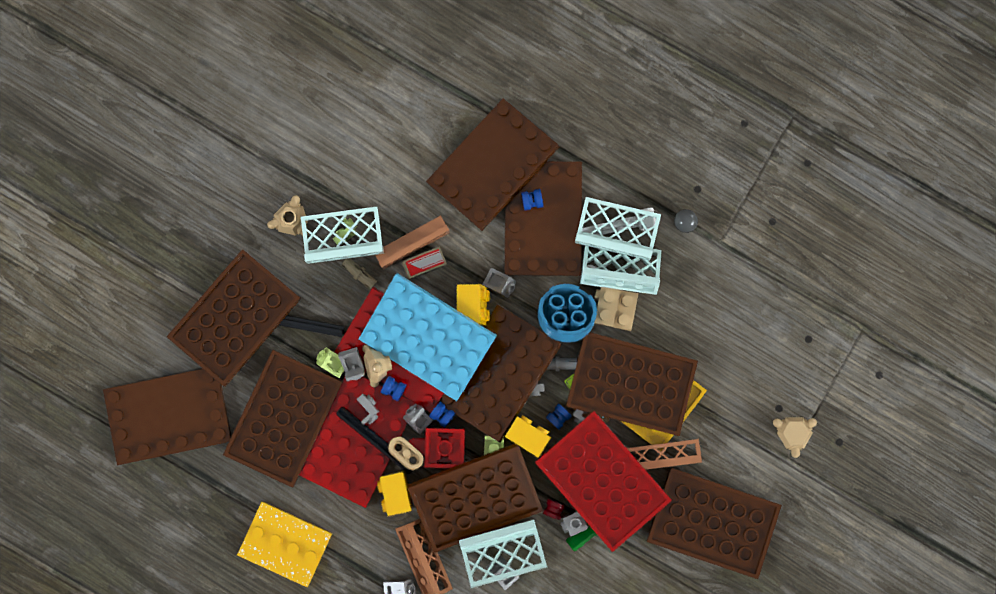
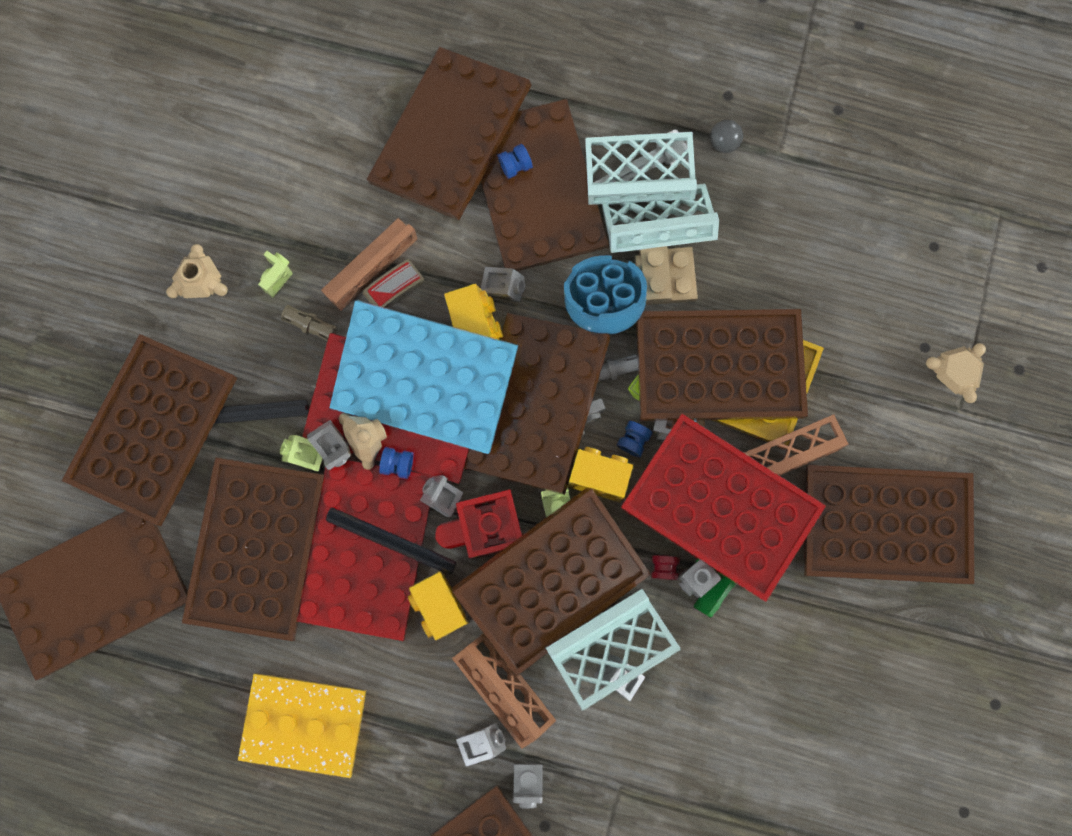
camera: 15 degrees left, 5 degrees down
light aqua fence [301,207,384,264] -> none
light grey bracket [357,394,379,425] -> none
tan plate [388,437,423,470] -> none
blue wheel [429,401,455,428] -> none

